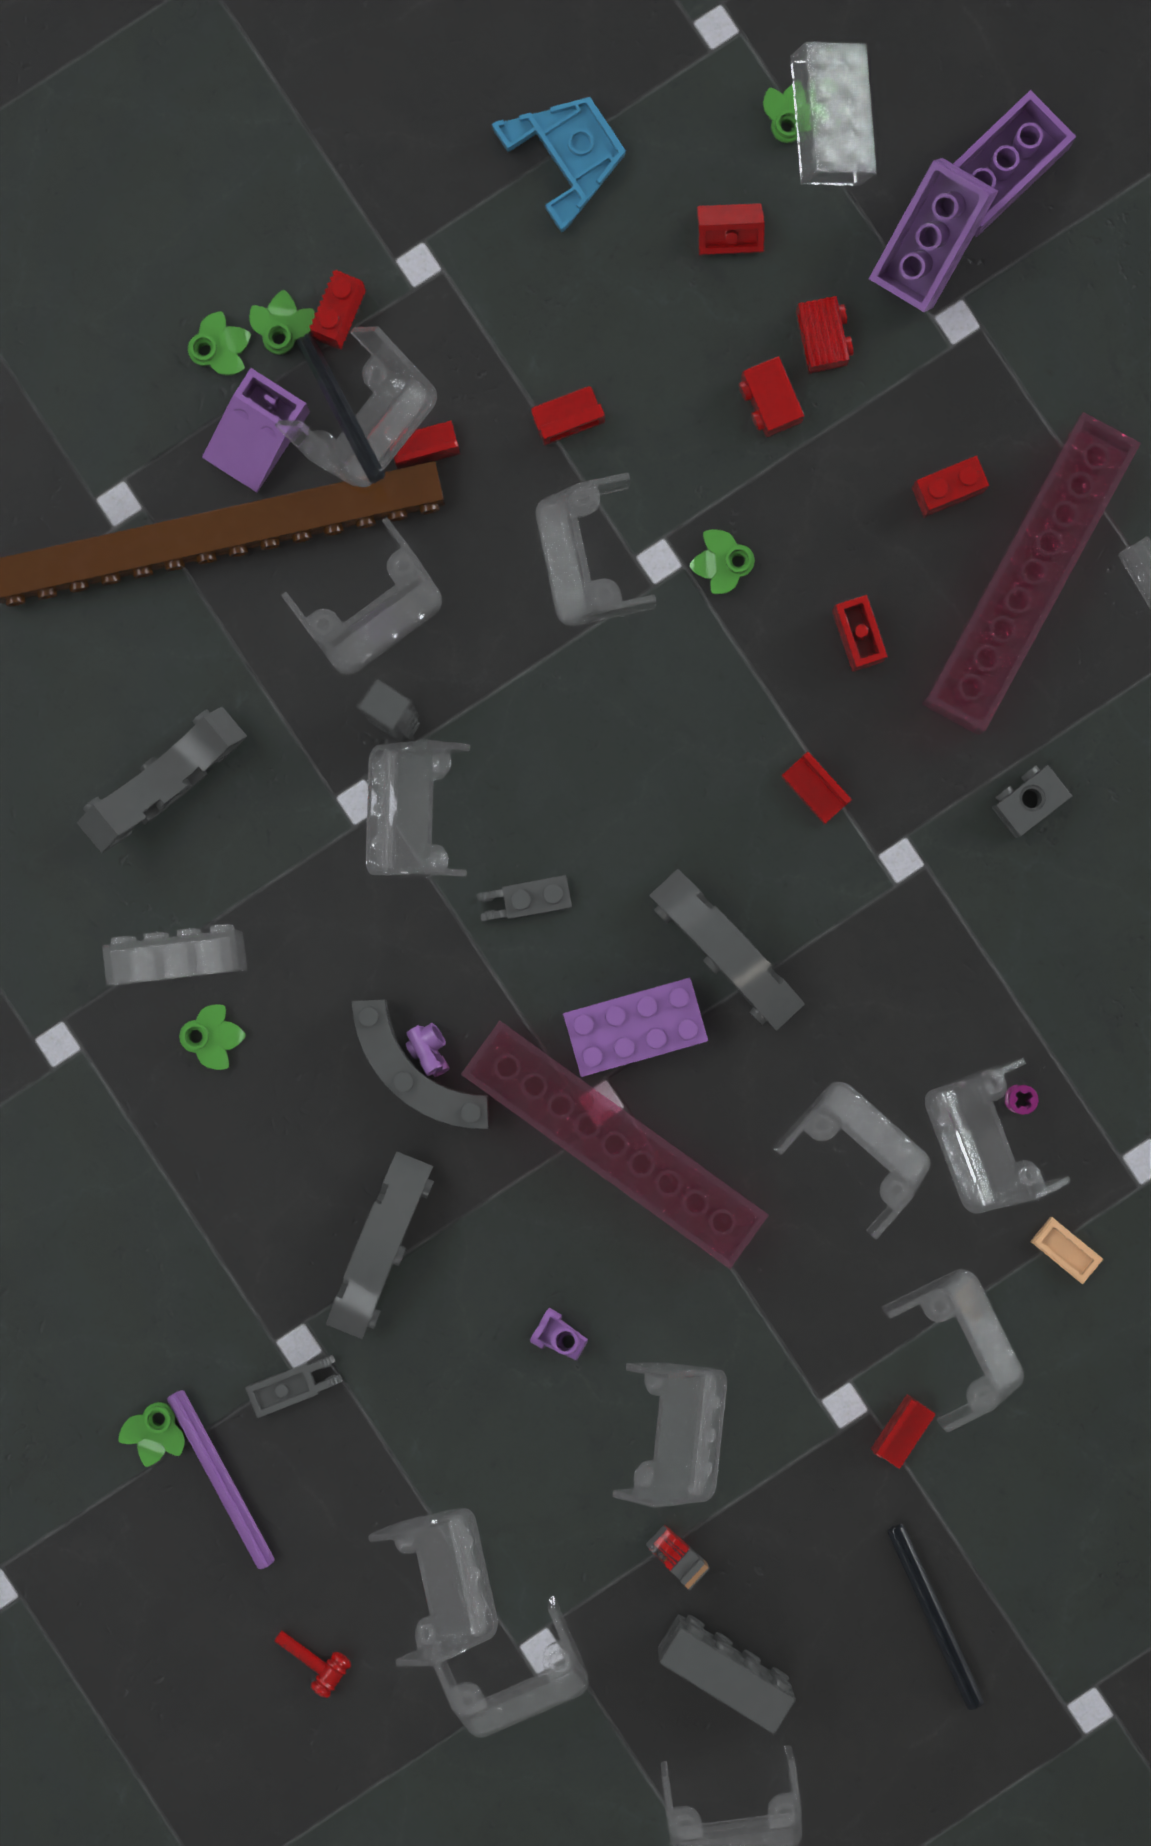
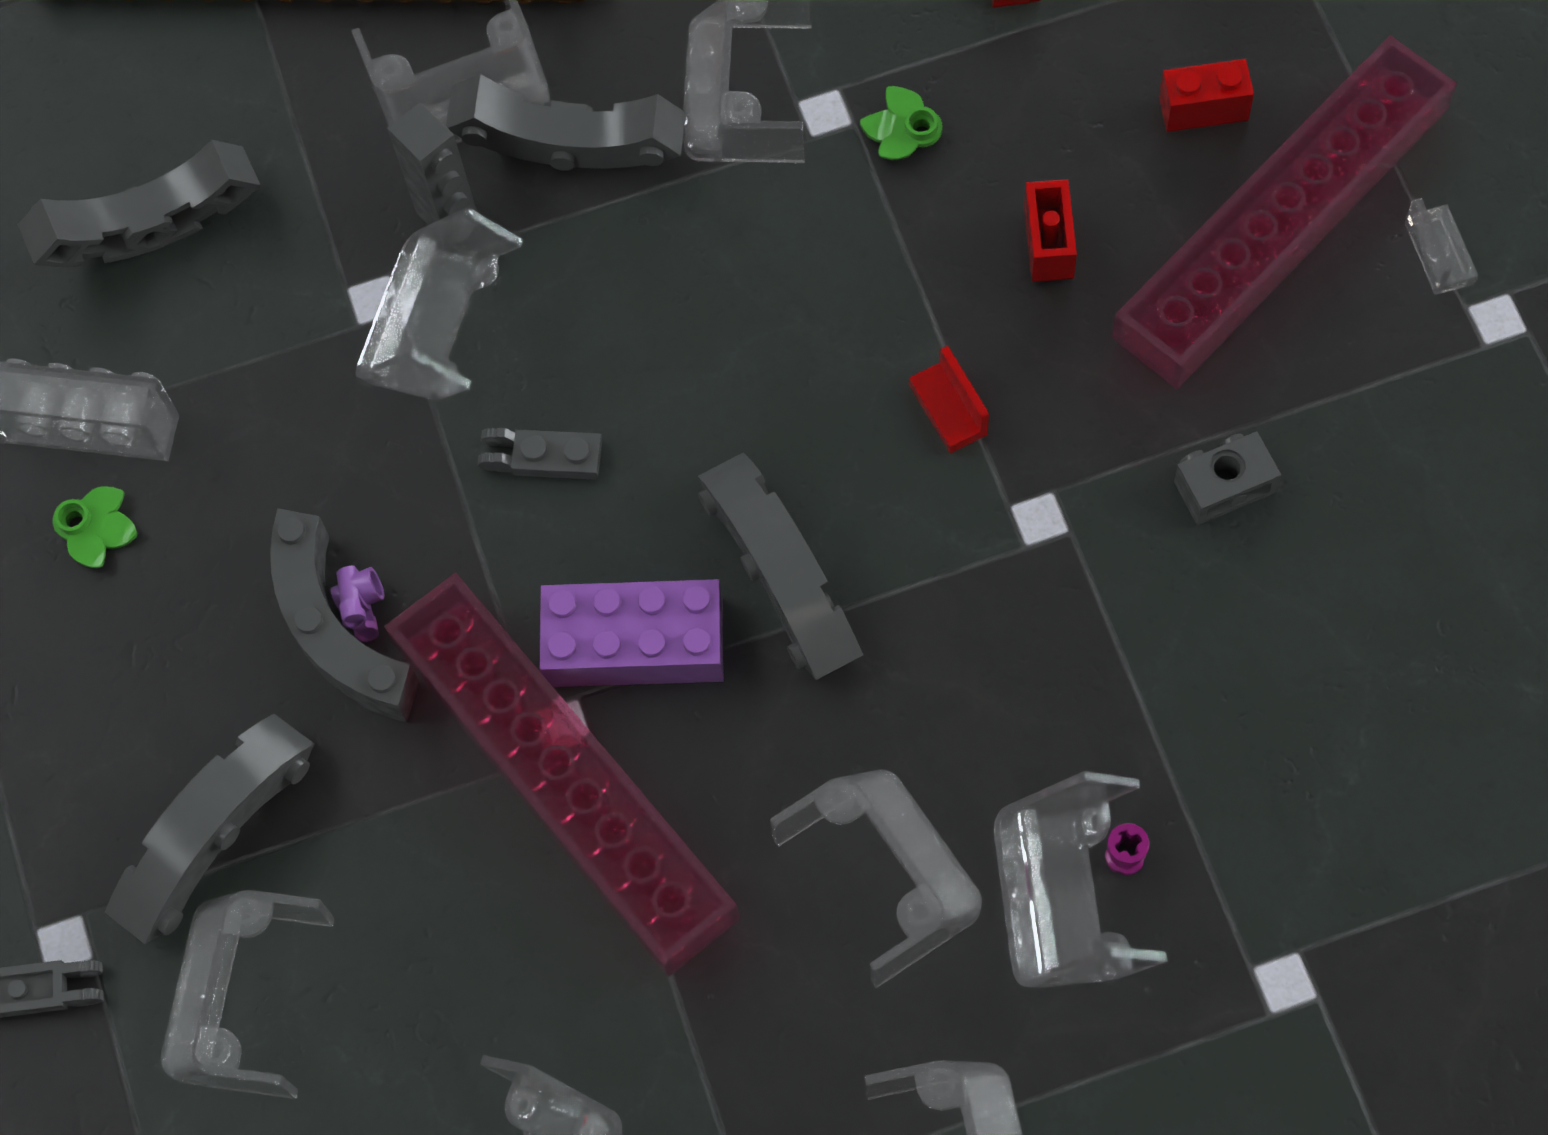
camera: 20 degrees right, 20 degrees down
medium lavender plate [530,1308,588,1360] -> none
light nougat tile [1030,1217,1103,1284] -> none
none -> clear windscreen [161,890,335,1099]
none -> dark grey brick [446,74,686,171]

